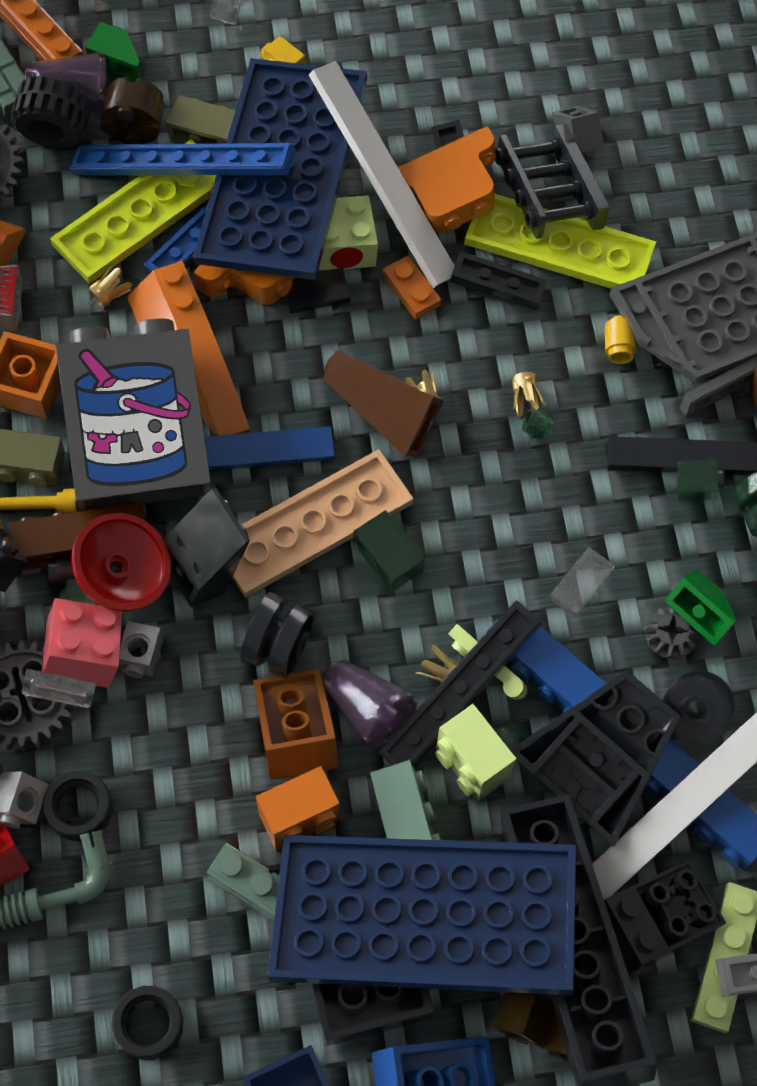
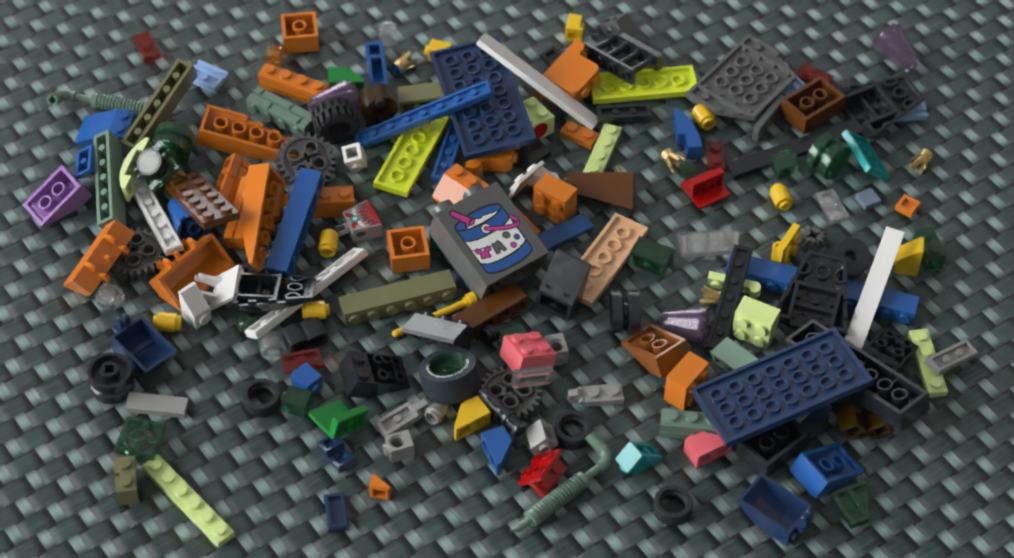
camera: 25 degrees left, 15 degrees down
red dish [71,513,171,612] -> none
pearl gold piece [87,265,132,309] -> none
clear tile [549,547,615,617] -> none
green slope [664,569,737,646] -> none
none -> white brick [342,142,368,172]
none -> blue slope [365,41,388,87]
none -> pearl gold piece [392,51,417,75]
none -> white plate [508,160,559,199]
none -> orange brick [533,172,578,224]
none -> yellow brick [565,13,585,42]
none -> light grey hinge [567,383,624,407]
none -> yellowish green plate [583,123,622,172]
none -> teal slope [615,441,663,474]
none -> blue slope [672,107,703,159]
none -> clear slope [676,228,739,261]
none -> red bracket [680,167,730,209]
none -> coral slope [683,431,731,469]
none -> clear red plate [705,141,726,172]
none -> yellow brick [770,183,793,211]
none -> yellow plate [771,223,801,265]
none -> clear plate [815,189,849,225]

